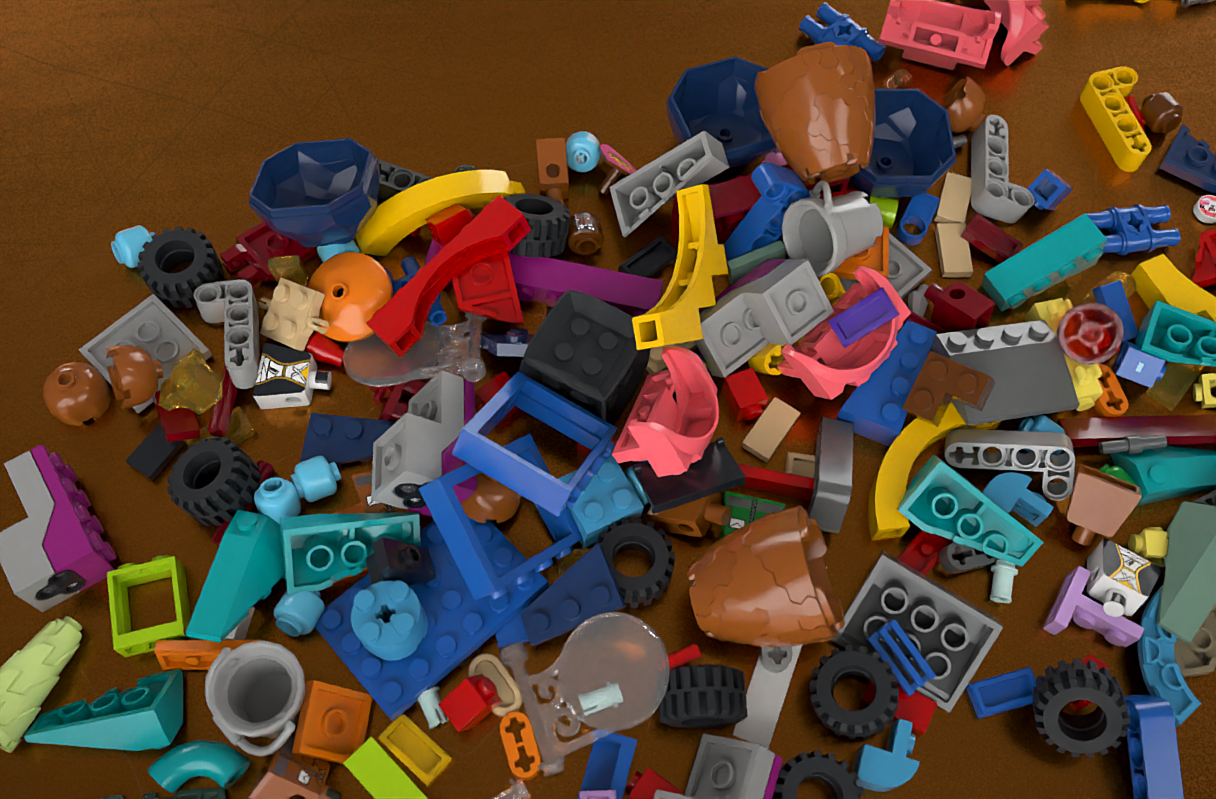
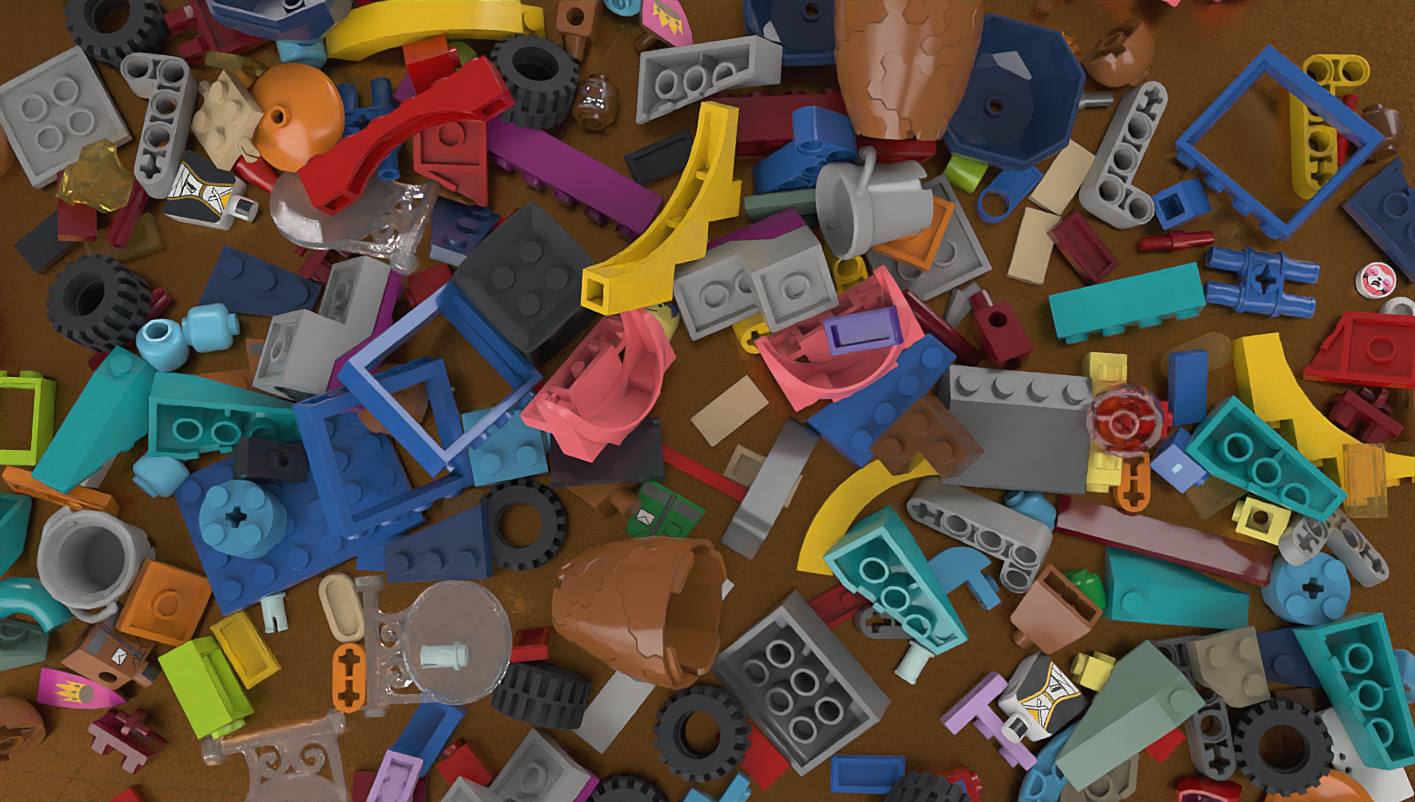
camera: 20 degrees right, 20 degrees up
dark orange cylinder [106,344,163,409] -> none
red brick [438,674,502,732] -> none
red brick [721,367,768,421] -> none
blue tile [866,619,936,696] -> none
dark grey bar [1099,435,1167,455] -> none
none -> red bar [1139,230,1214,252]
none -> blue window [1175,45,1385,243]

